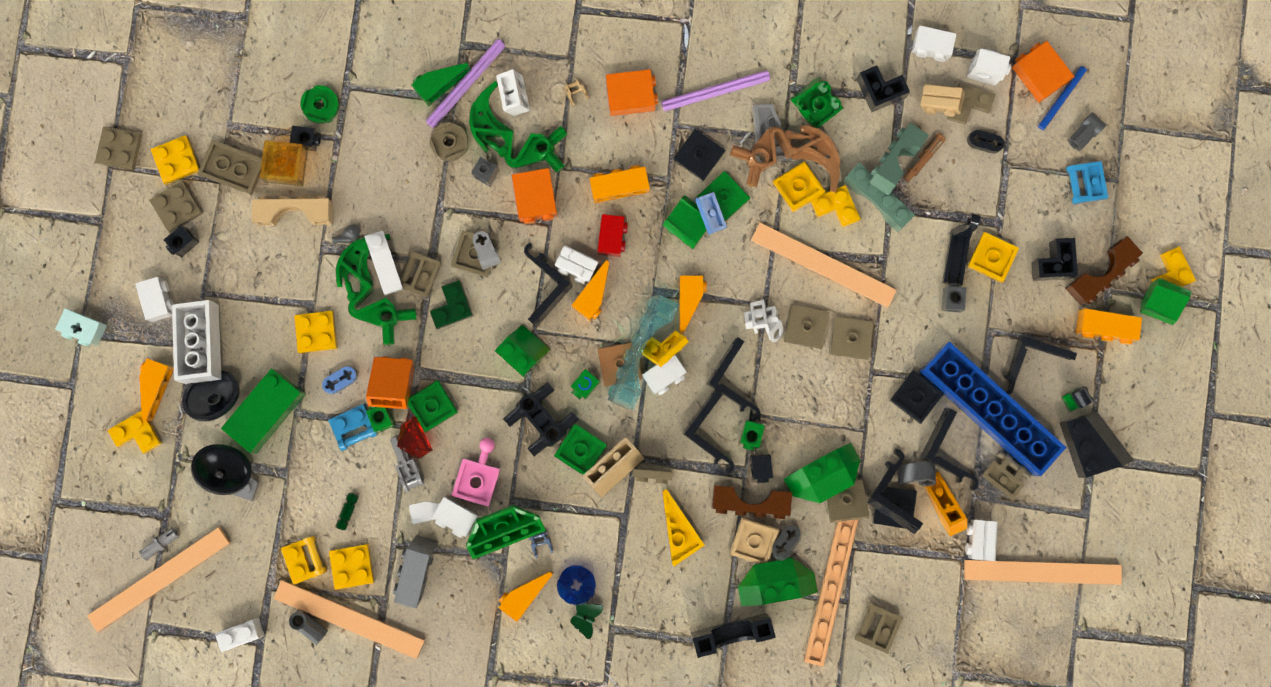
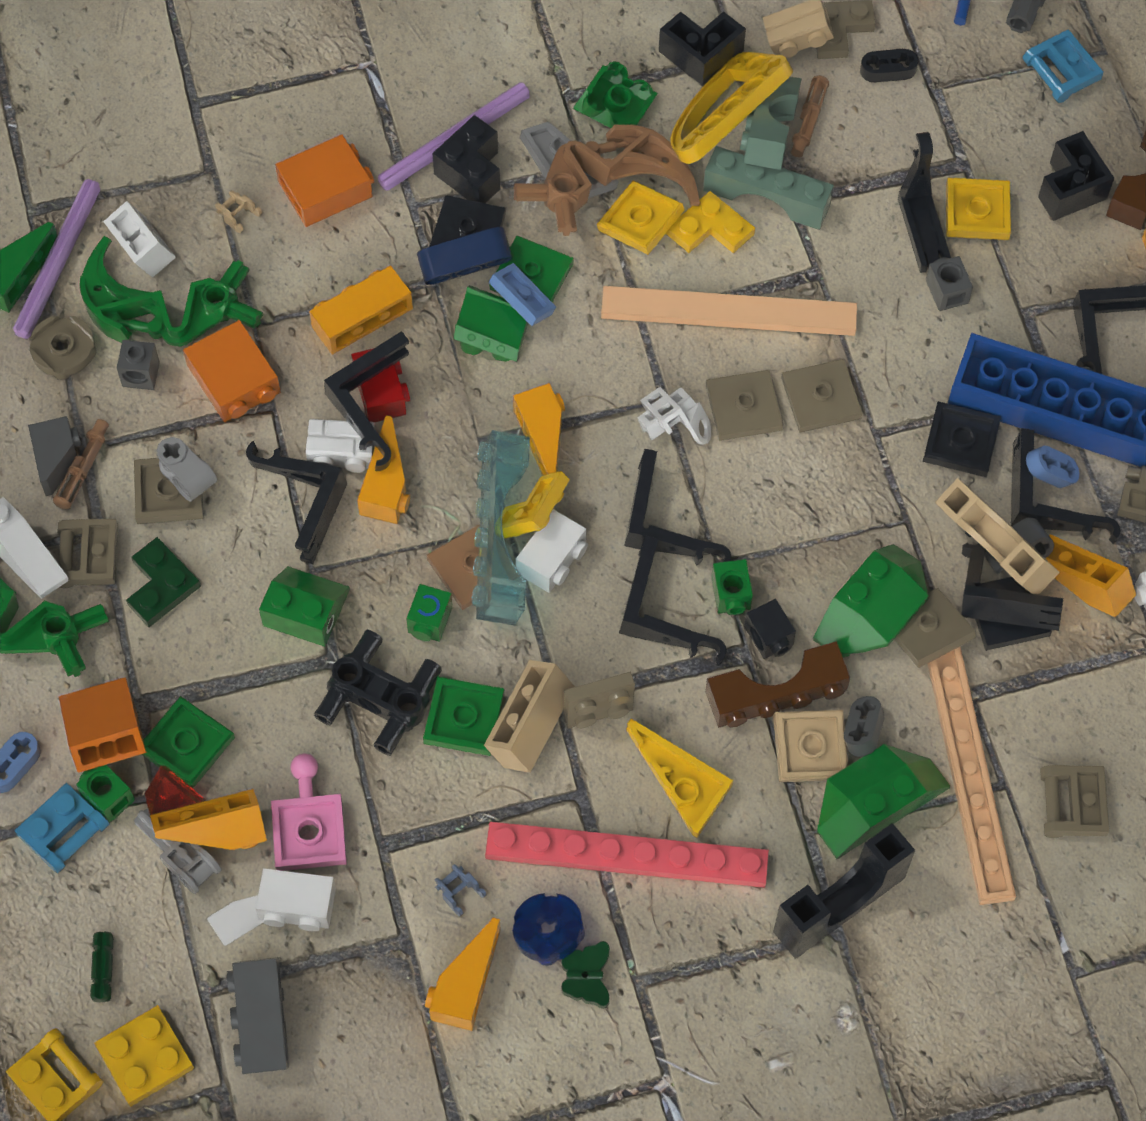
camera: 25 degrees left, 20 degrees down
green wedge [466,505,546,560] -> none
none -> dark grey slope [28,416,82,496]
none -> medium nougat piece [53,419,109,510]
none -> light orange slope [150,789,267,850]
none -> black hinge [324,331,409,471]
none -> dark blue beam [417,227,513,285]
none -> black brick [432,115,500,203]
none -> coral plate [485,822,769,888]
none -> yellow beam [670,52,793,164]
none -> tan arch [935,478,1060,595]
none -> medium blue beam [1026,445,1080,488]

